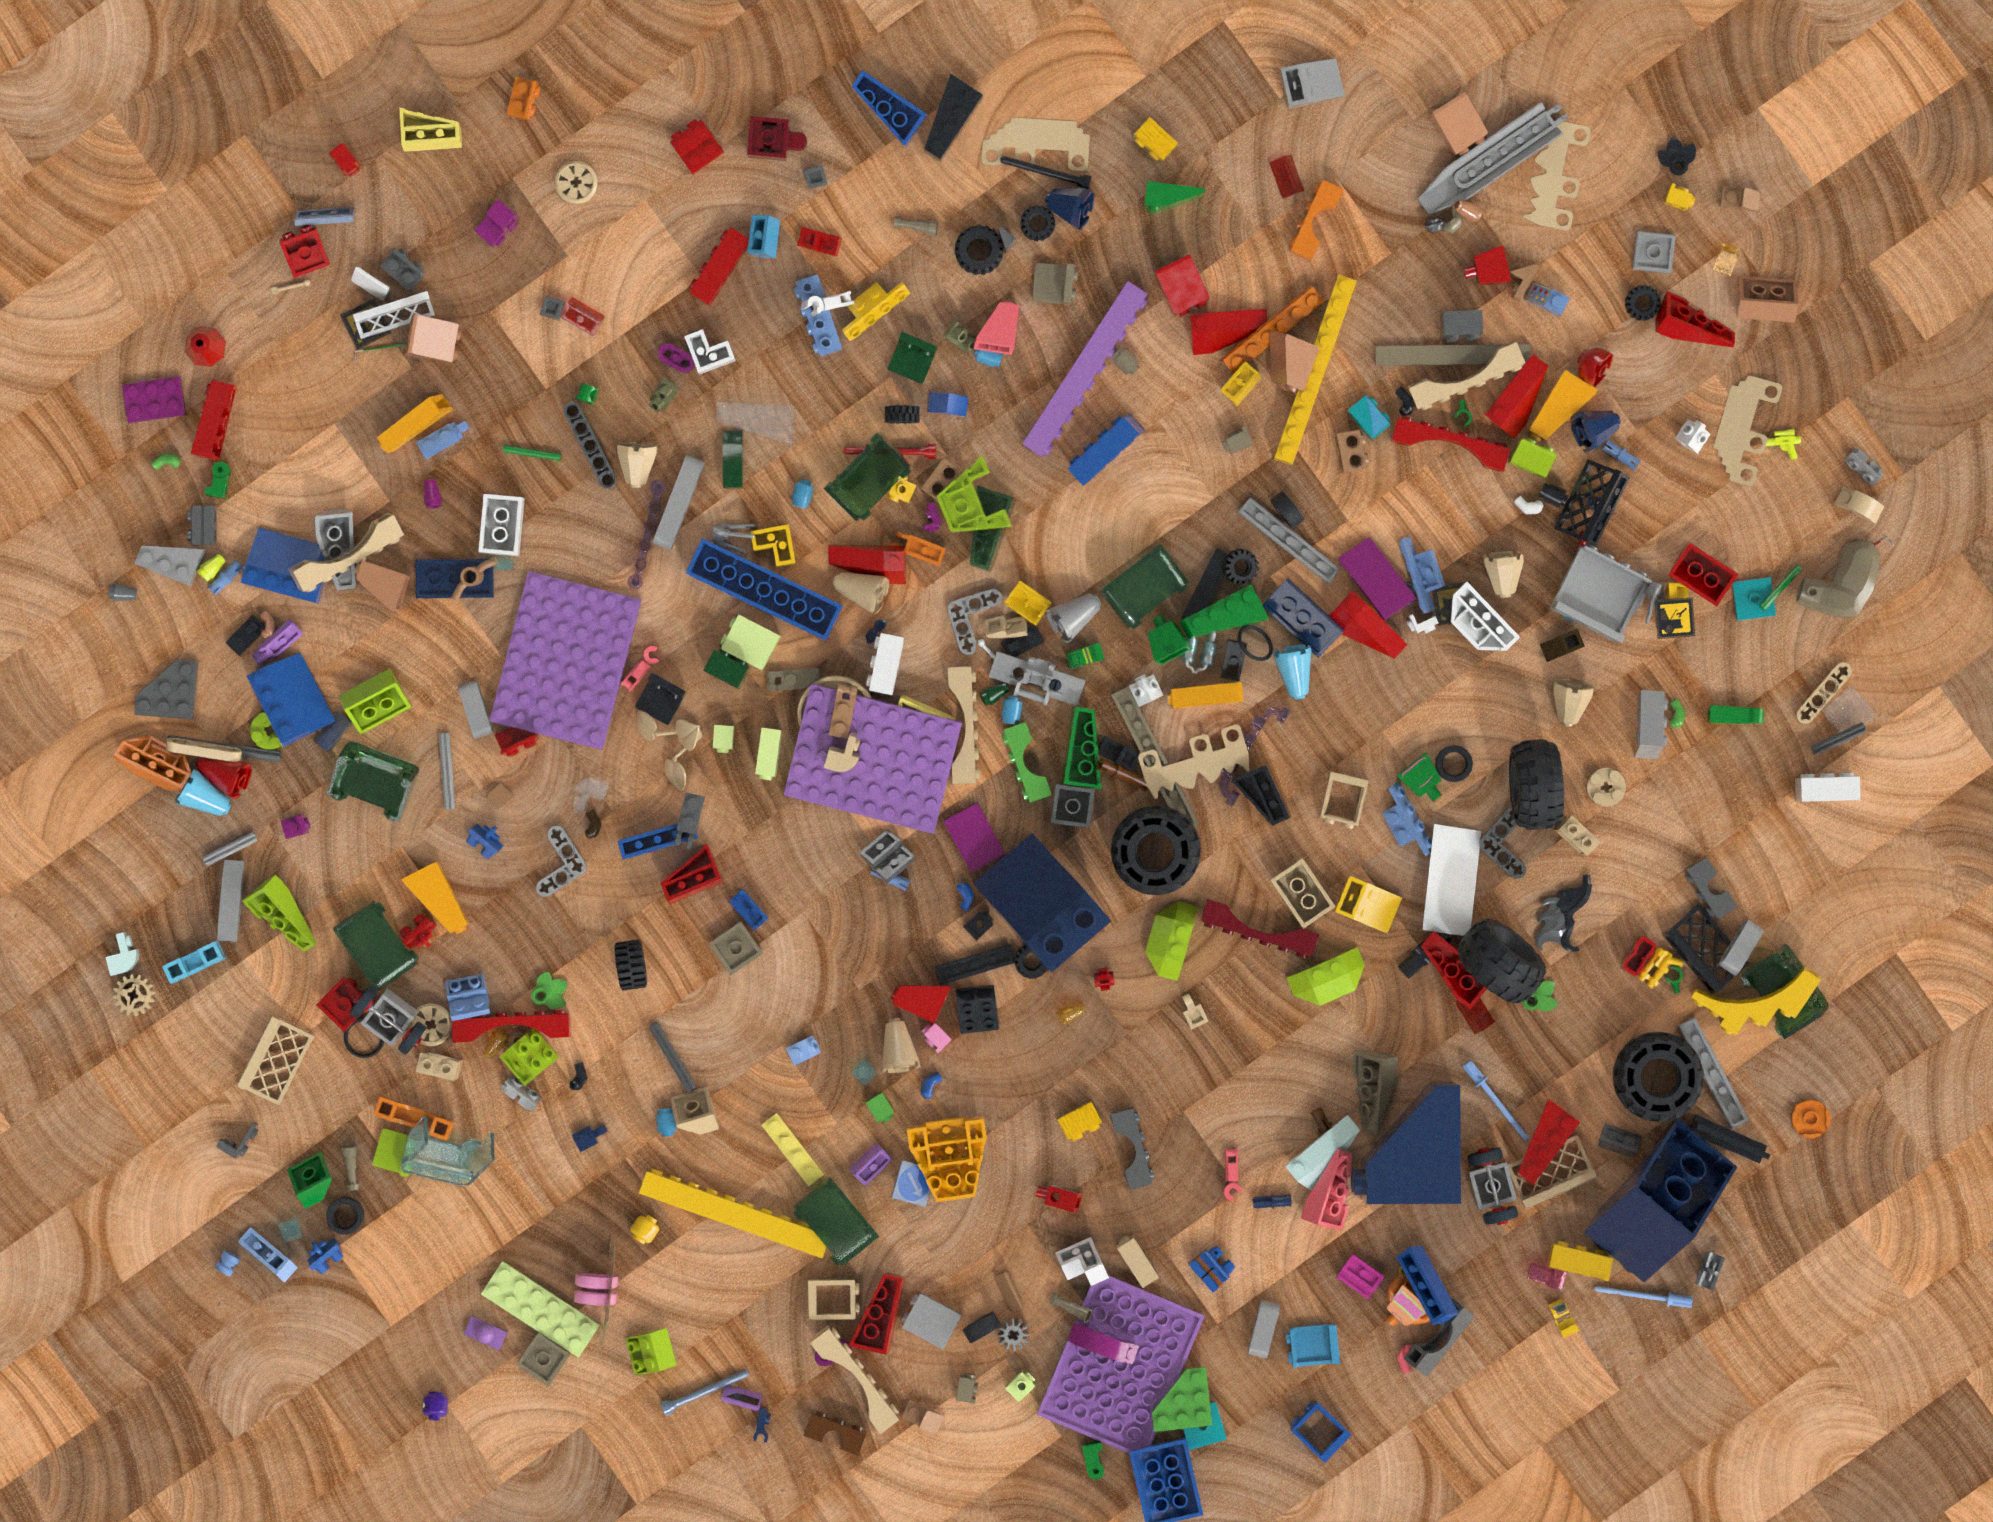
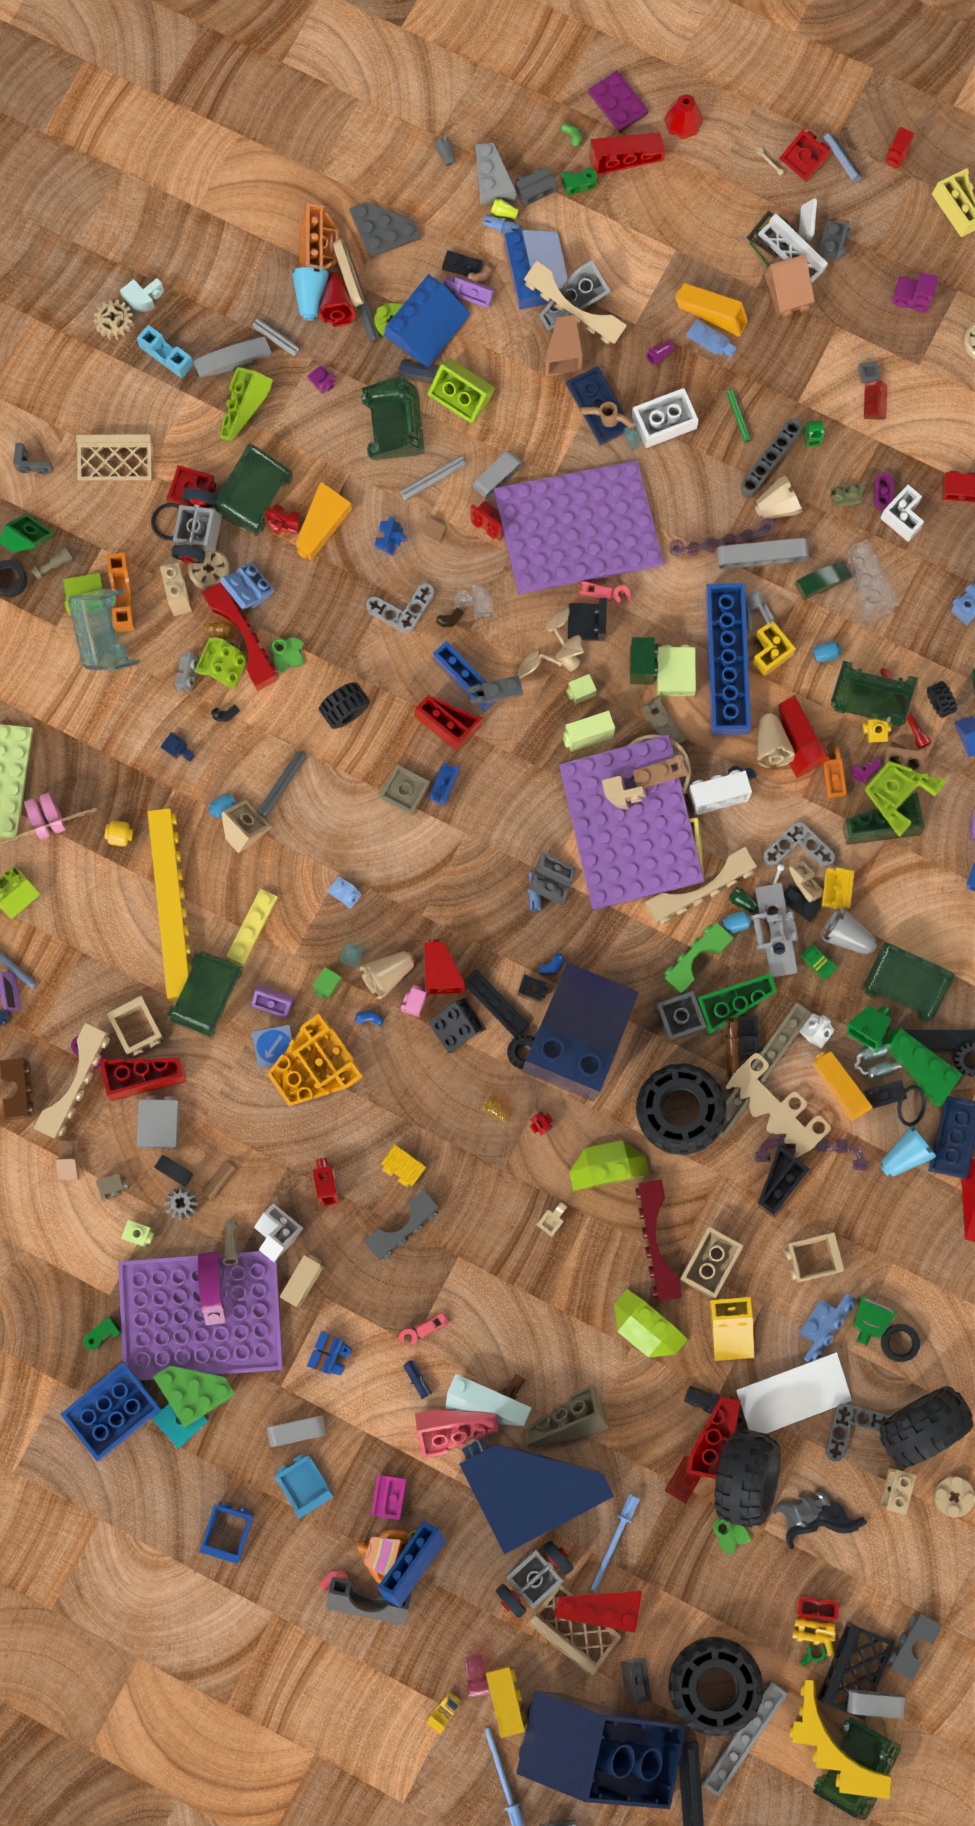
camera: 70 degrees right, 10 degrees down
magenta tile [943,803,1005,872] -> none

